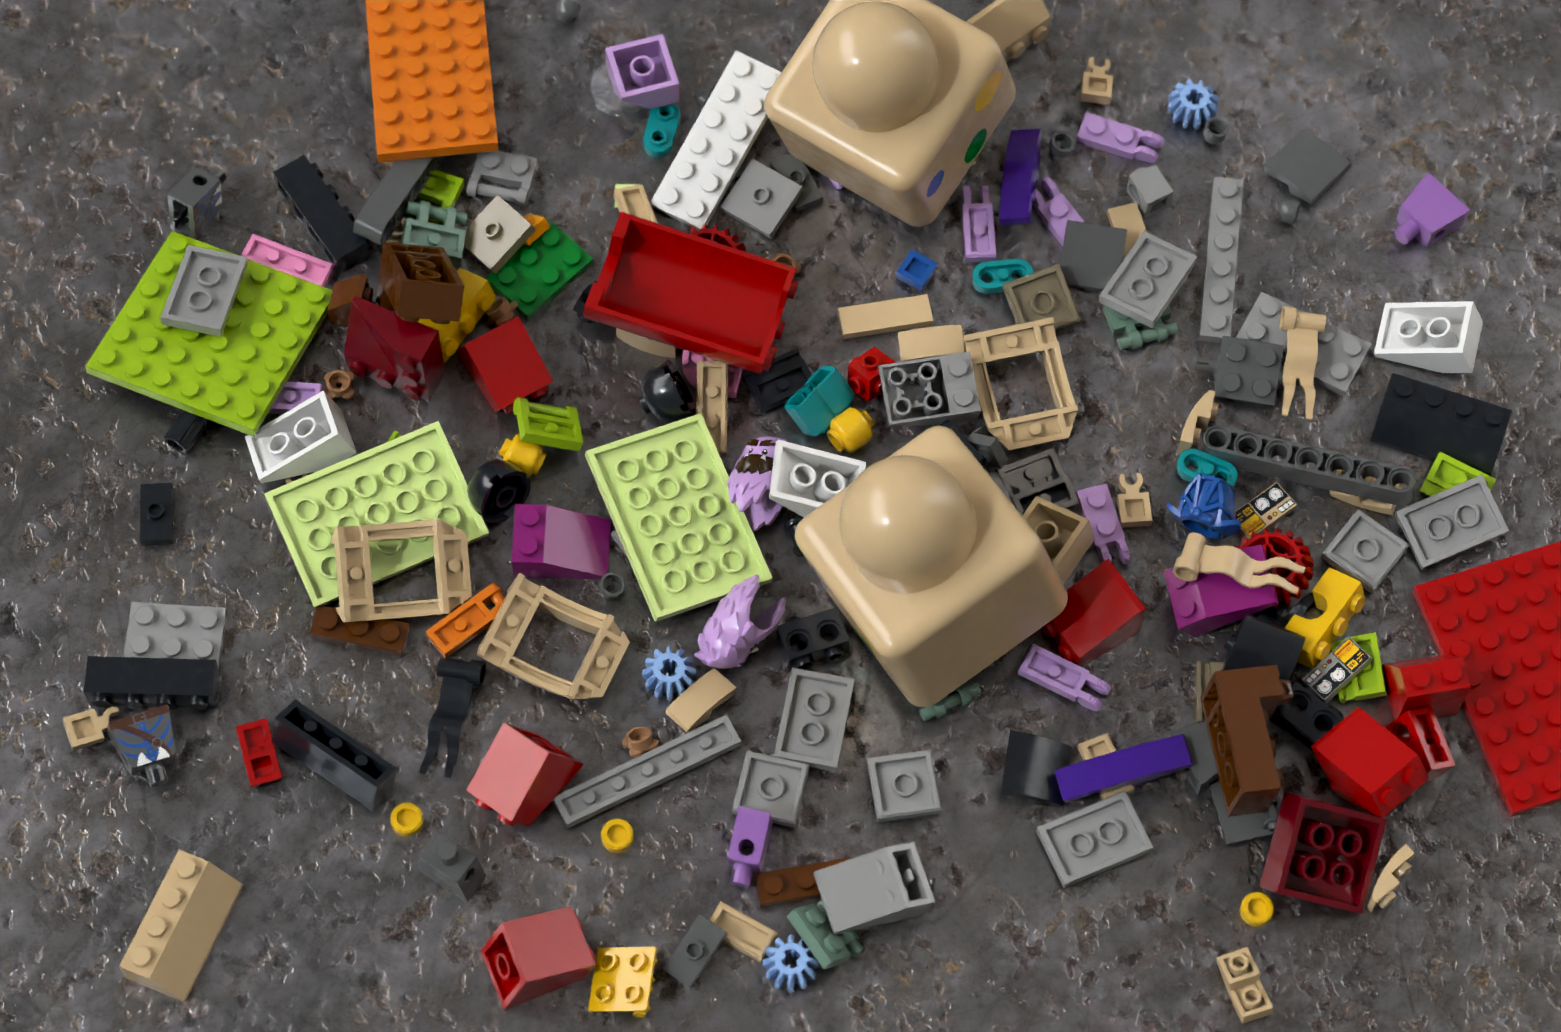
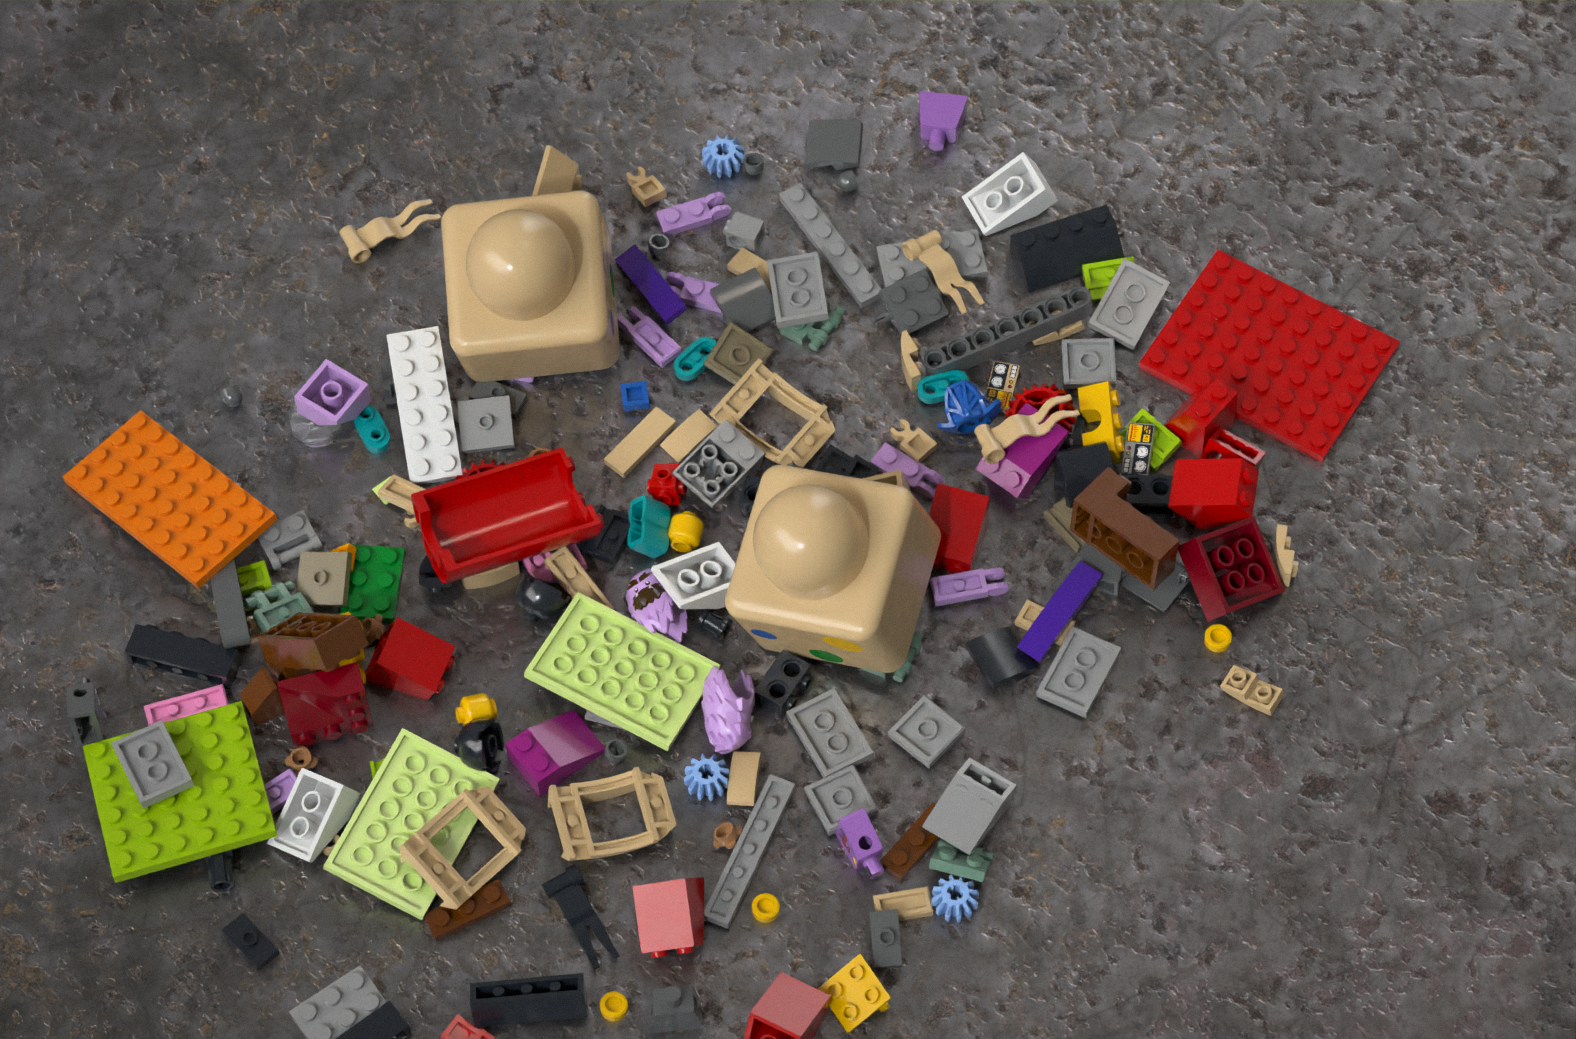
camera: 35 degrees left, 5 degrees down
orange plate [425,583,505,658] -> none
lime plate [513,397,583,451] -> none

